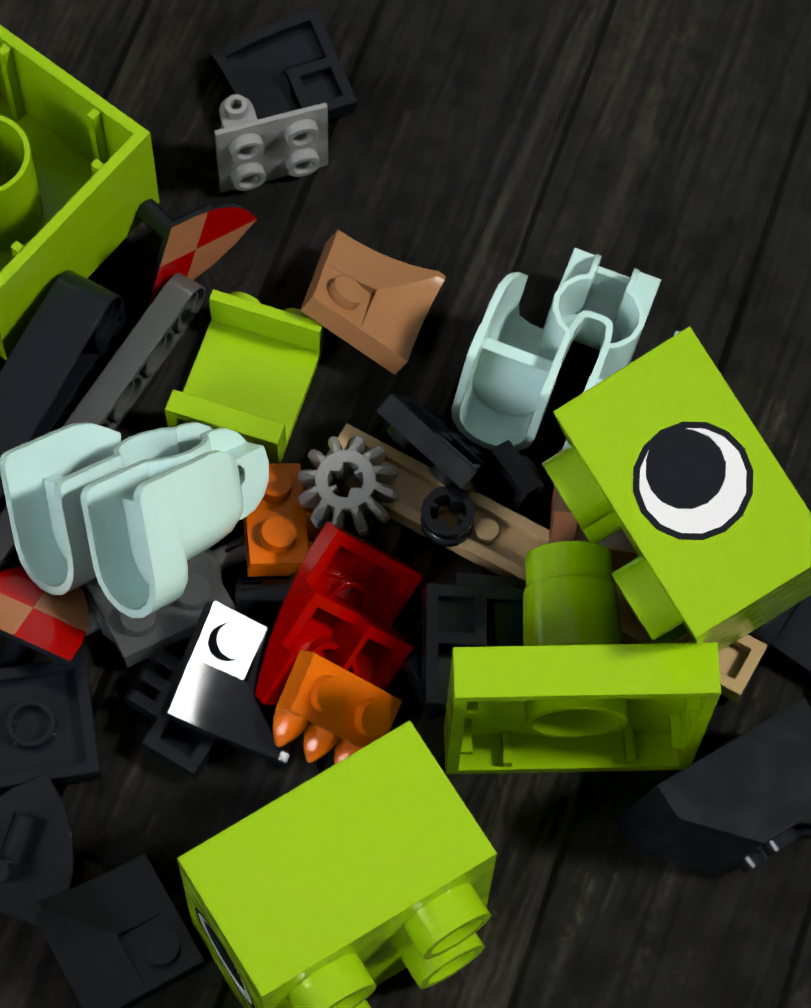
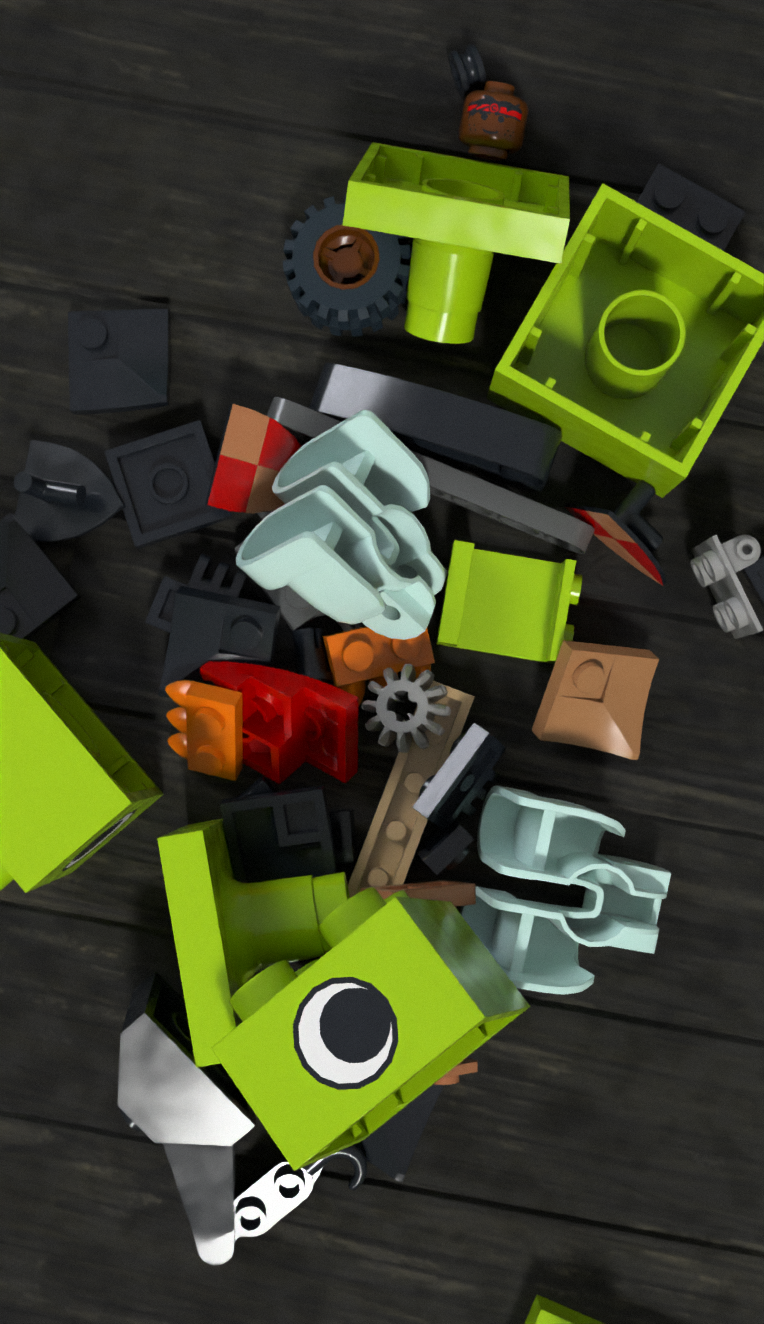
camera: 85 degrees right, 20 degrees up
black bush [420,486,475,547] -> none

